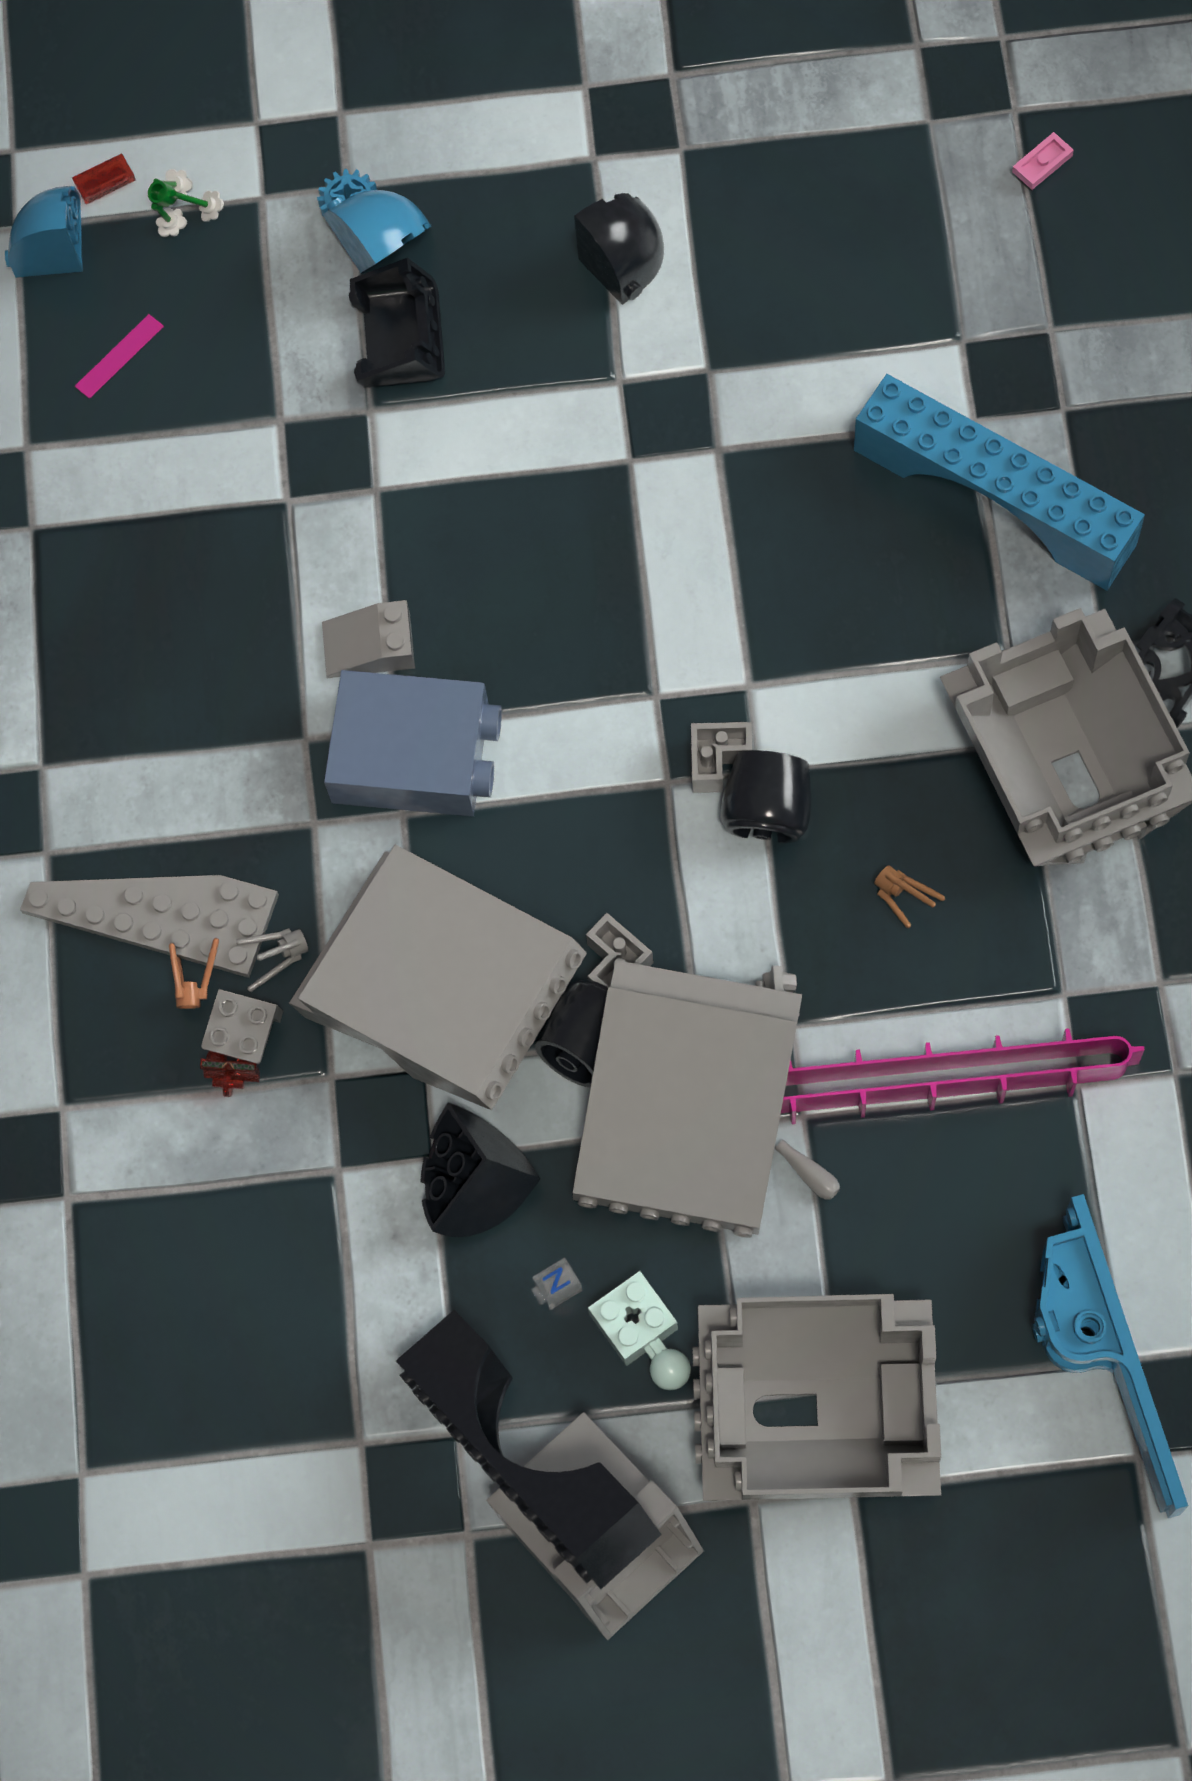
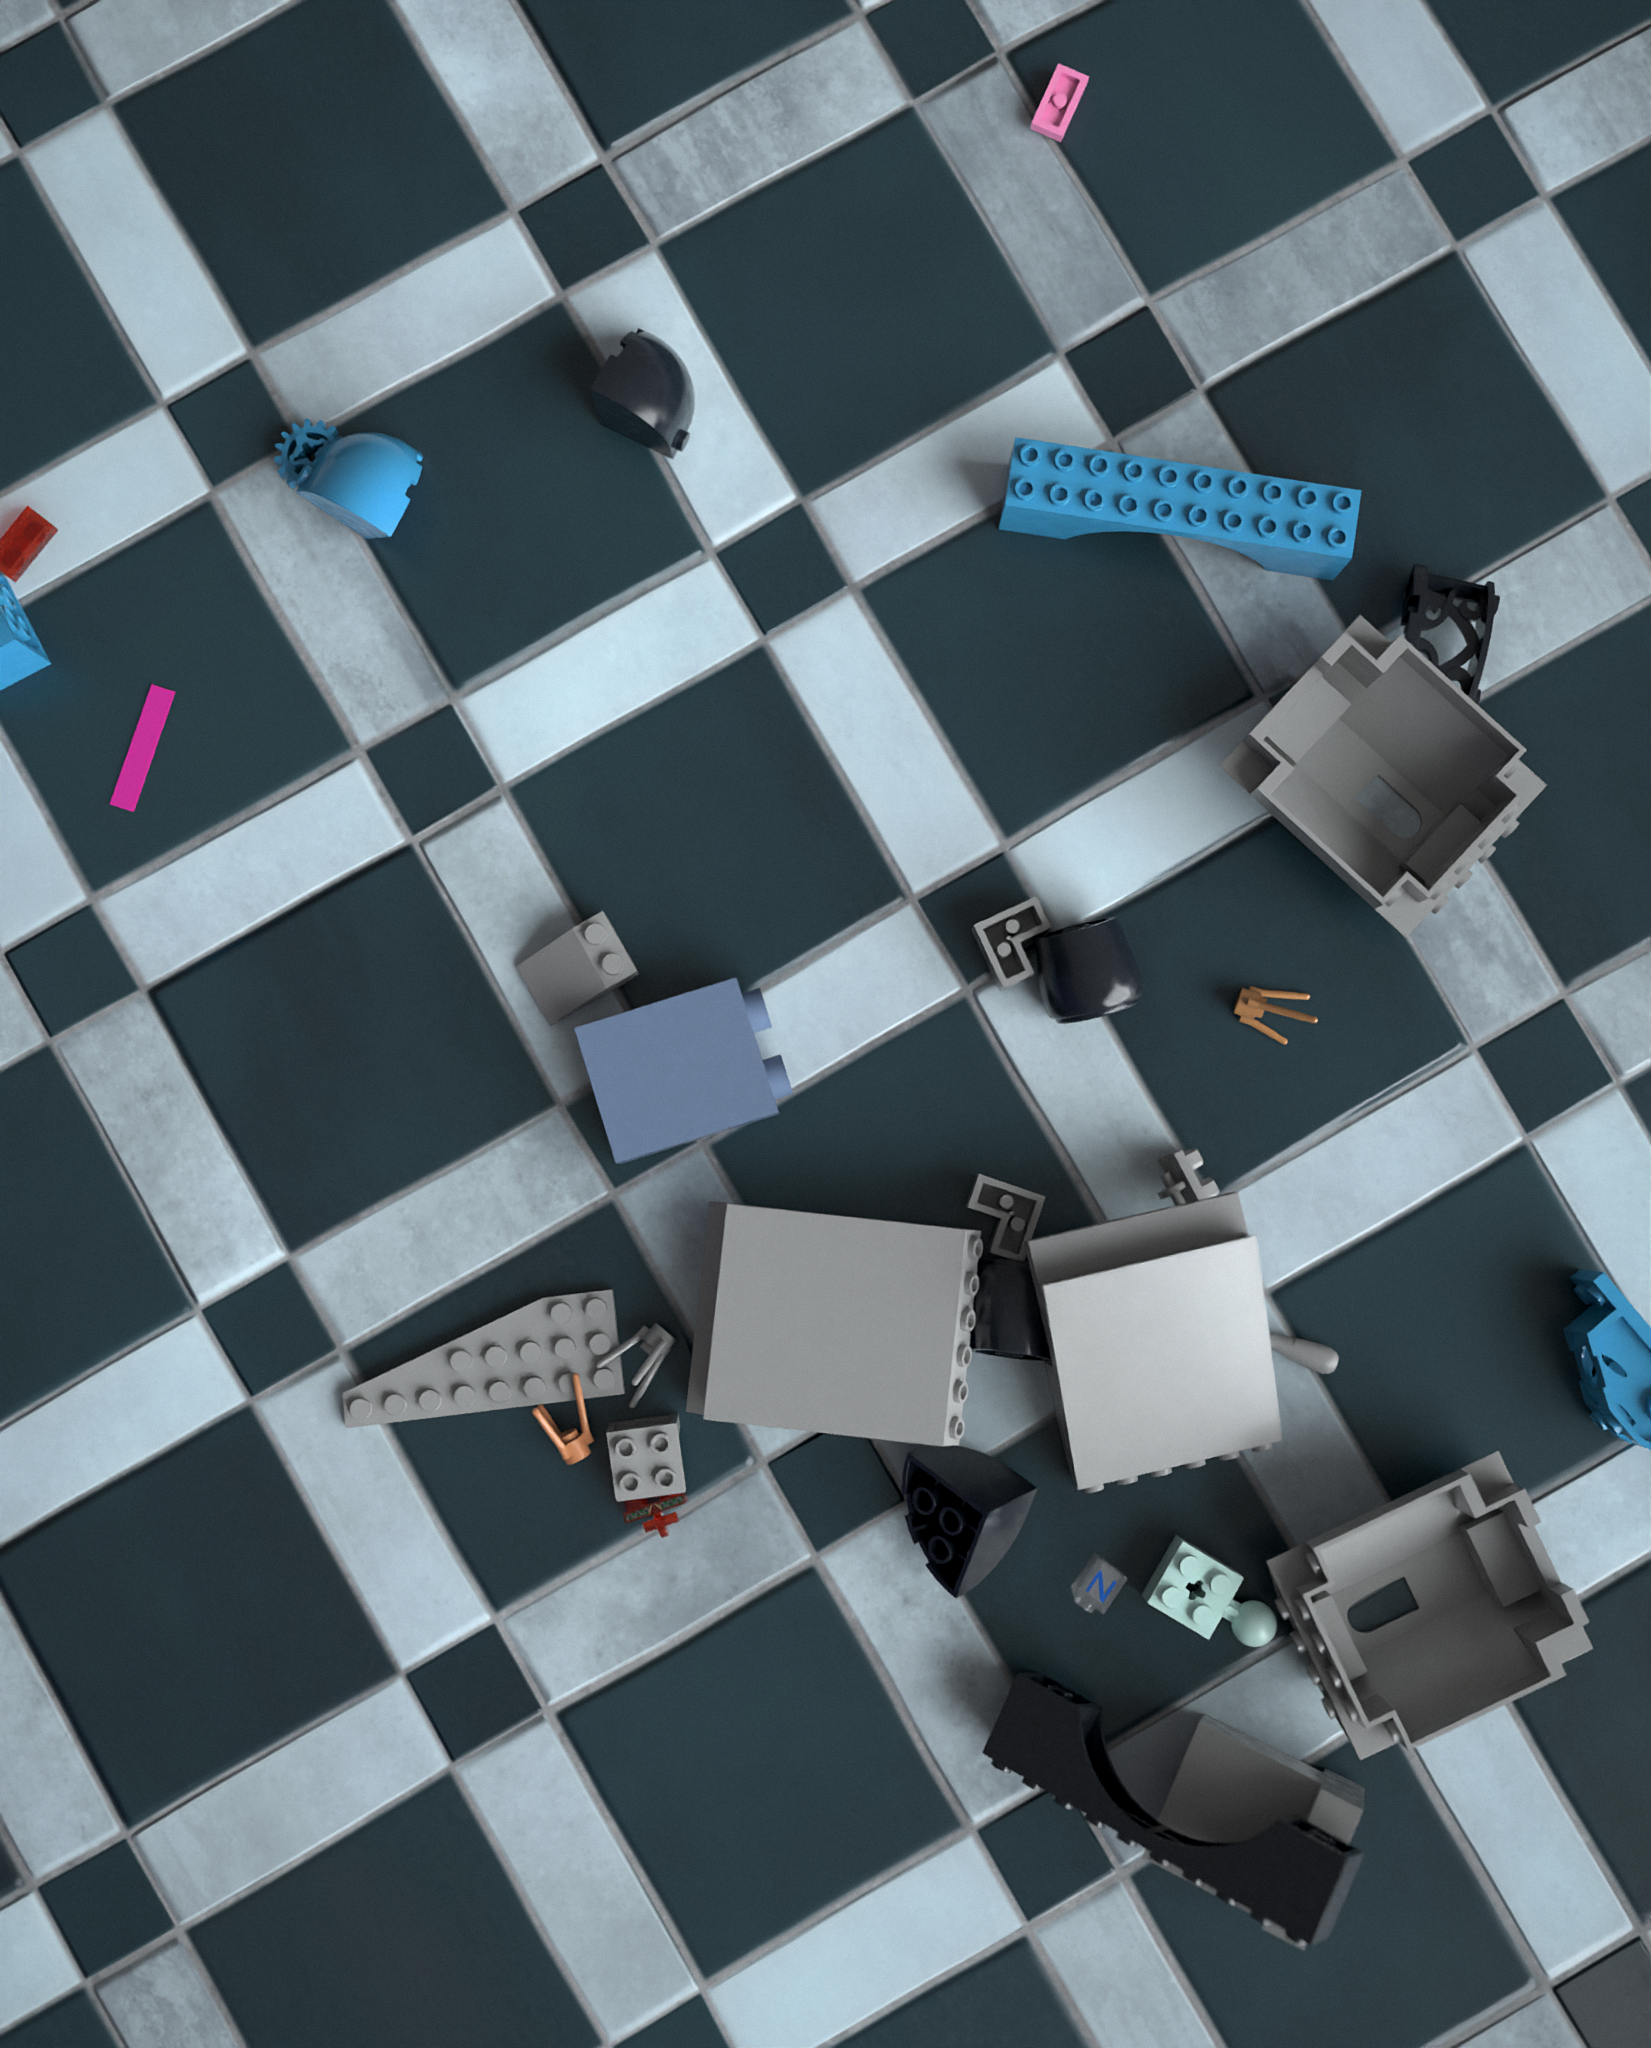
camera: 35 degrees left, 15 degrees up
white plant [148,169,224,237] -> none
black windscreen [349,258,445,387] -> none
dark pink piece [781,1028,1145,1124] -> none

